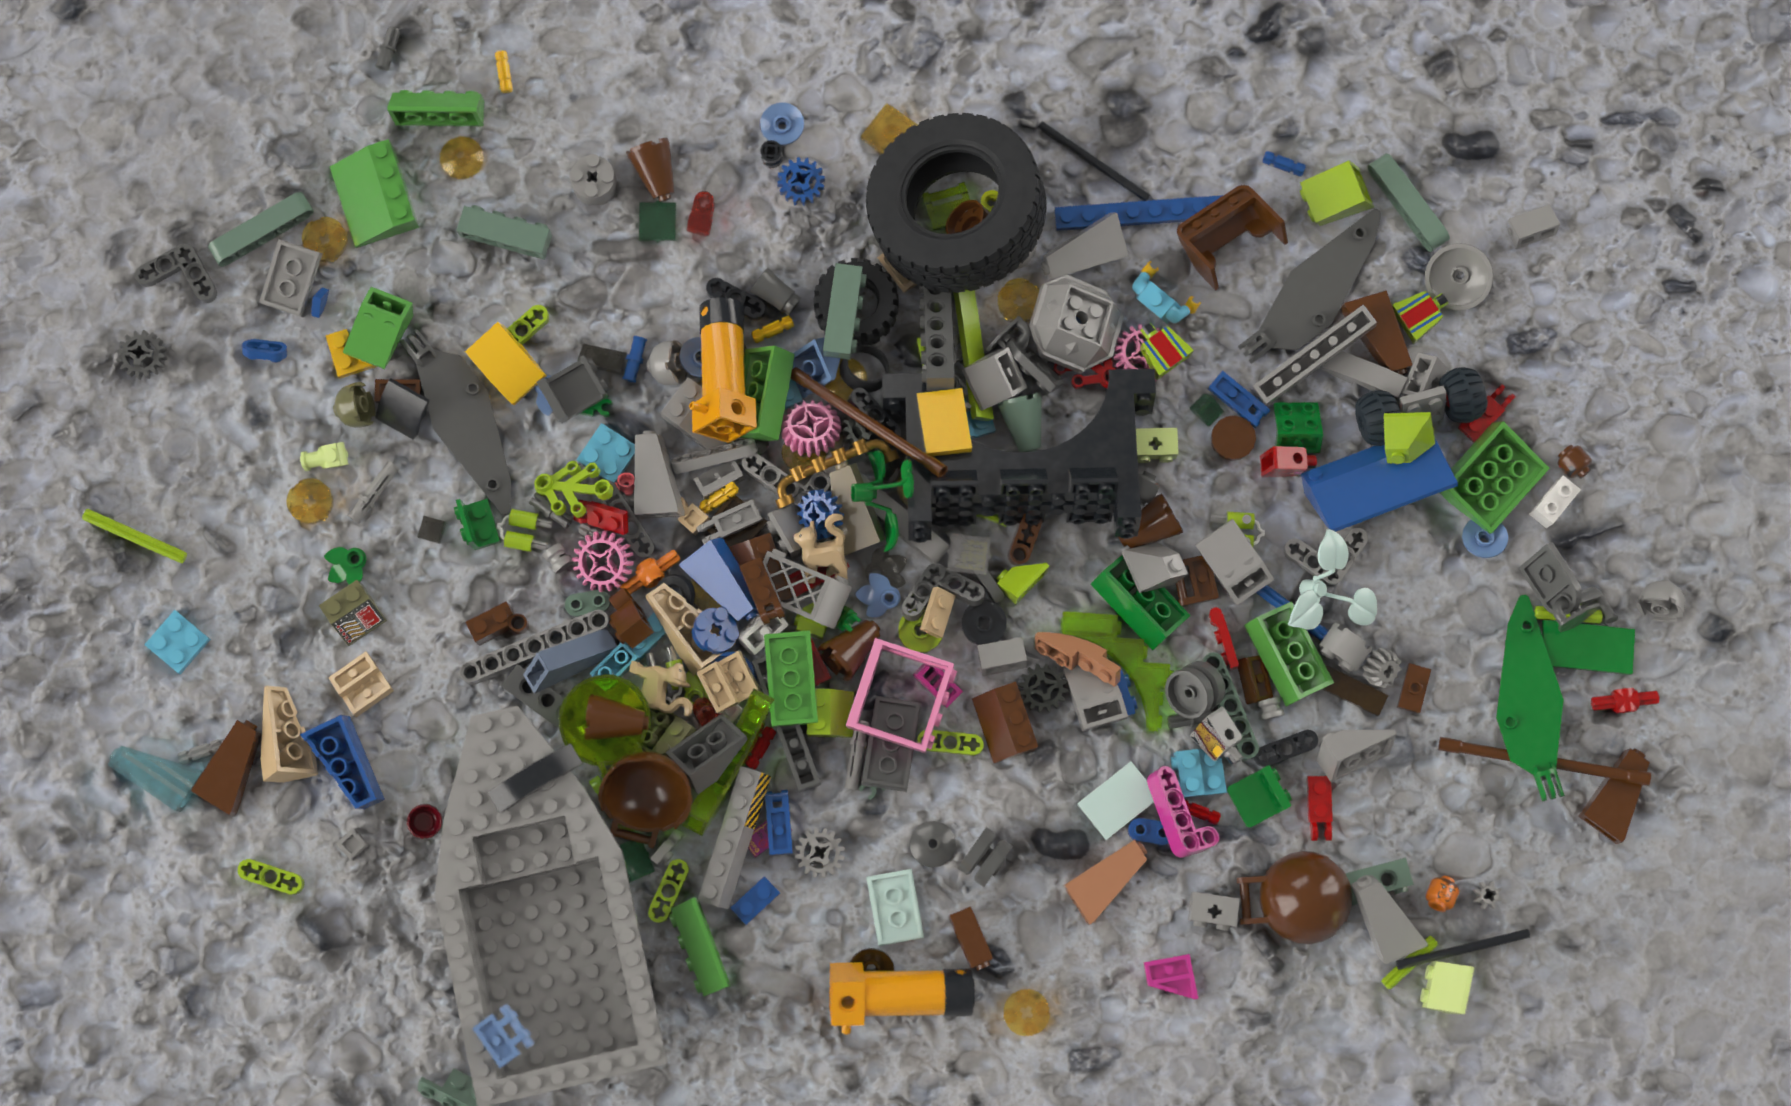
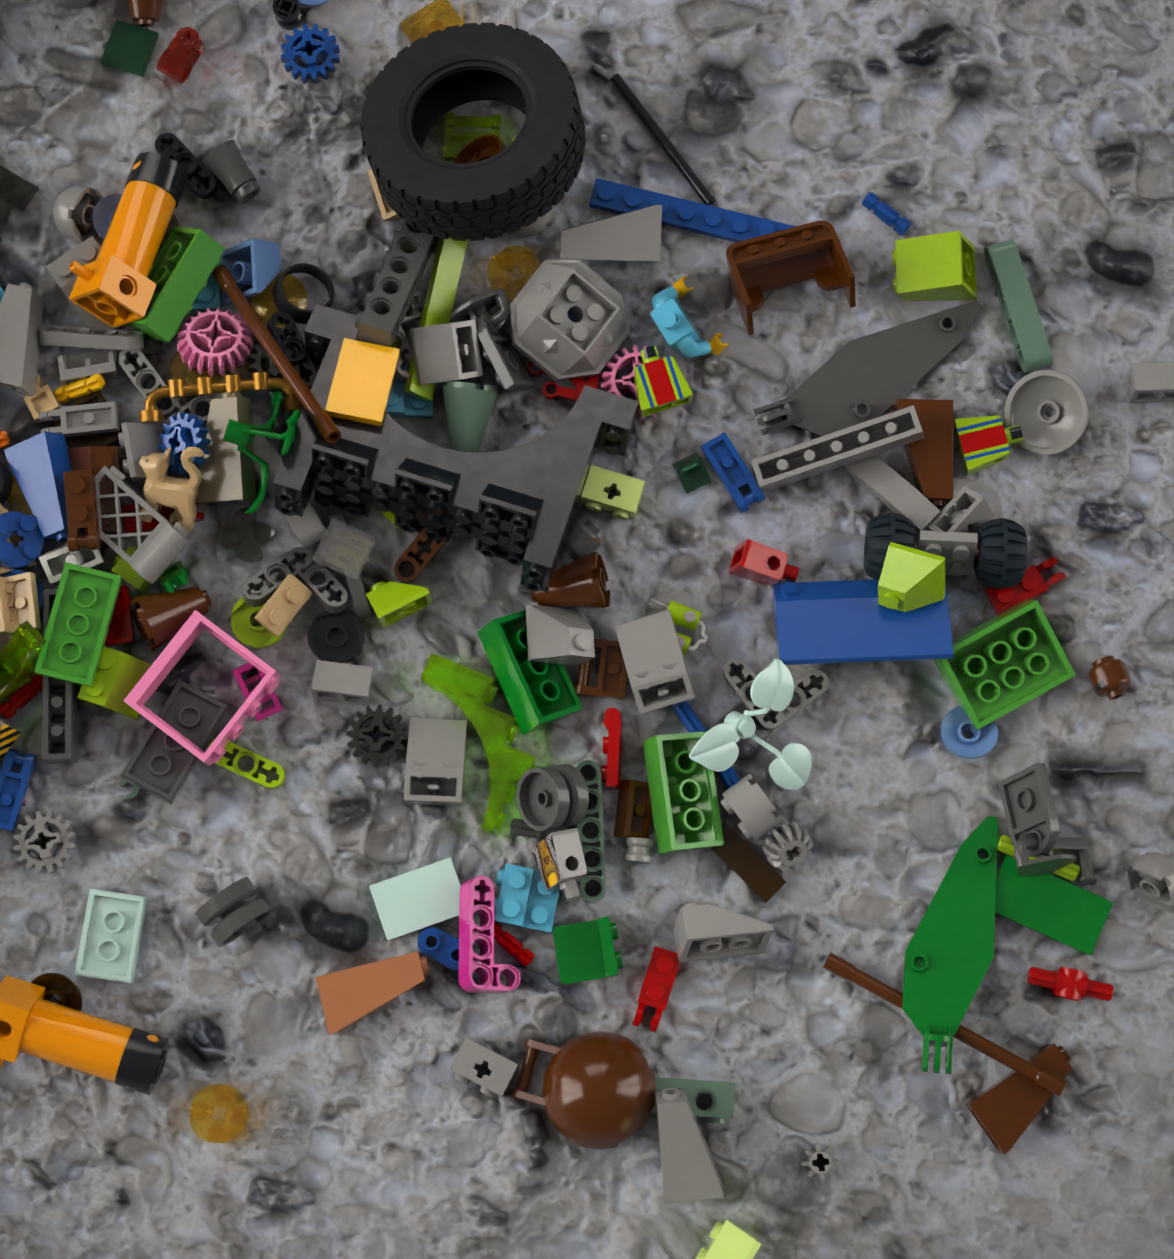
camera: 20 degrees right, 0 degrees up
blue pin [622,336,647,383] -> none
yellow axle [751,315,794,343] -> none
black tyre [813,258,899,345] -> none
sand green brick [823,263,867,360] -> none
light grey pin [844,720,869,790] -> none
medium blue plate [855,573,901,617] -> none
dark grey dish [910,821,956,867] -> none
reddish brown window [948,906,993,971] -> none
reddish brown slope [972,682,1038,764] -> none
nougat slope [1035,632,1121,687] -> none
blue plate [1118,670,1138,717] -> none
dark pink wing [1143,954,1199,999] -> none
reddish brown tile [1210,415,1256,461] -> none
black beam [1254,730,1319,767] -> none
green bracket [1273,402,1323,453] -> none
lime axle [1381,936,1438,989] -> none
black piece [1396,929,1530,970] -> none
reddish brown plate [1397,663,1431,714] -> none
orange head [1425,876,1460,912] -> none
white brick [1529,475,1581,528] -> none

